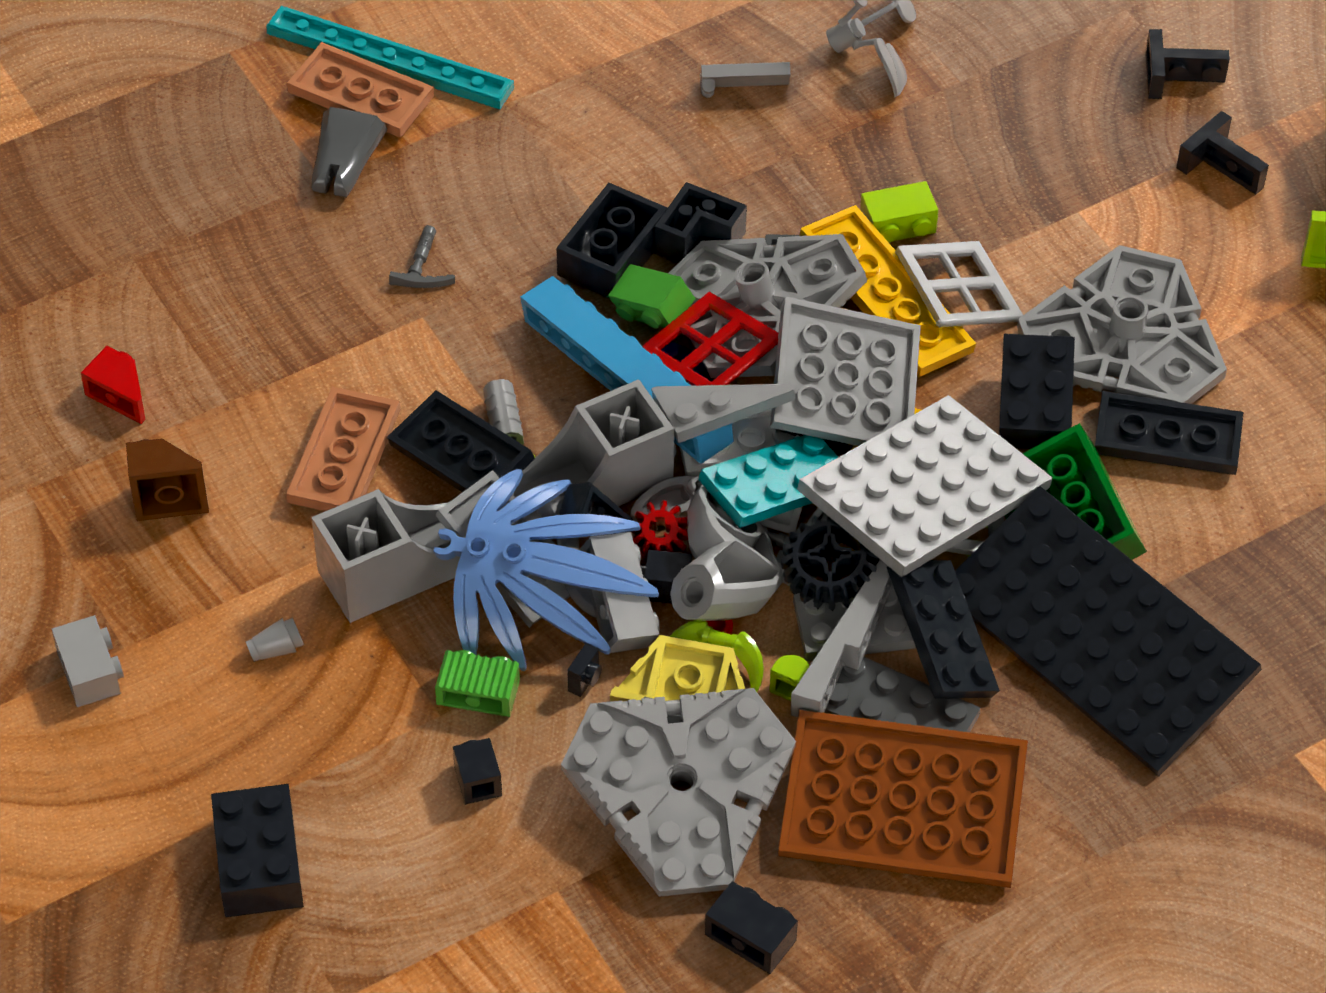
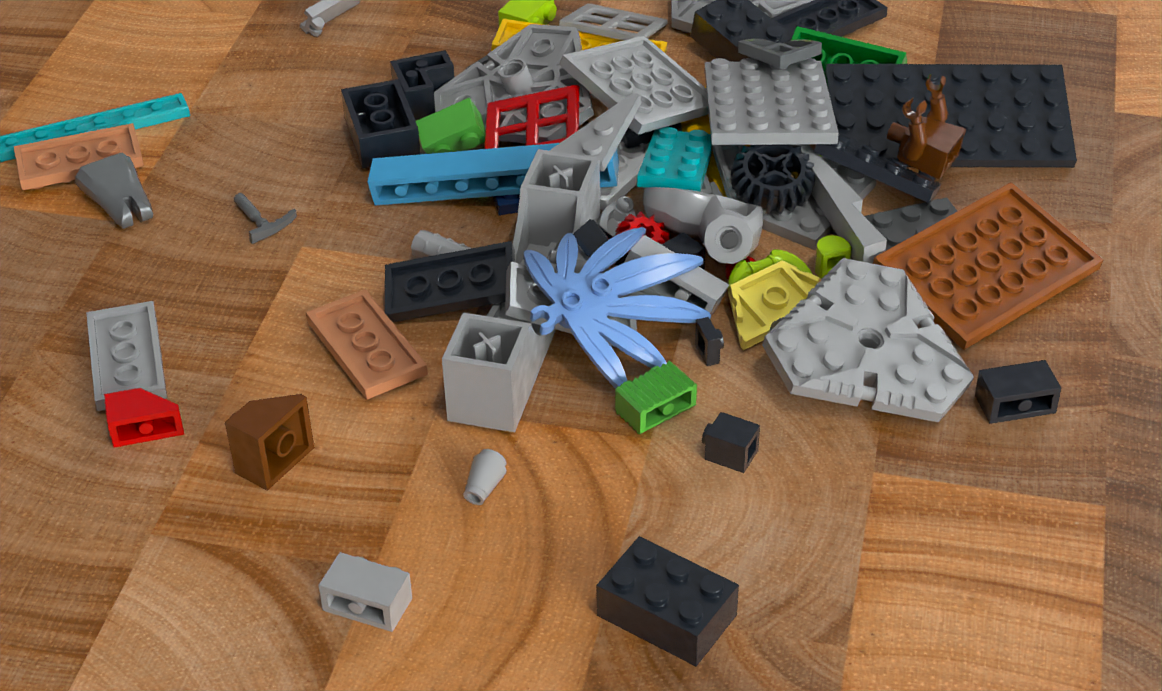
camera: 45 degrees left, 10 degrees down
none -> light grey plate [86,301,167,411]
none -> dark grey plate [738,39,822,69]
none -> reddish brown torso [887,74,966,180]

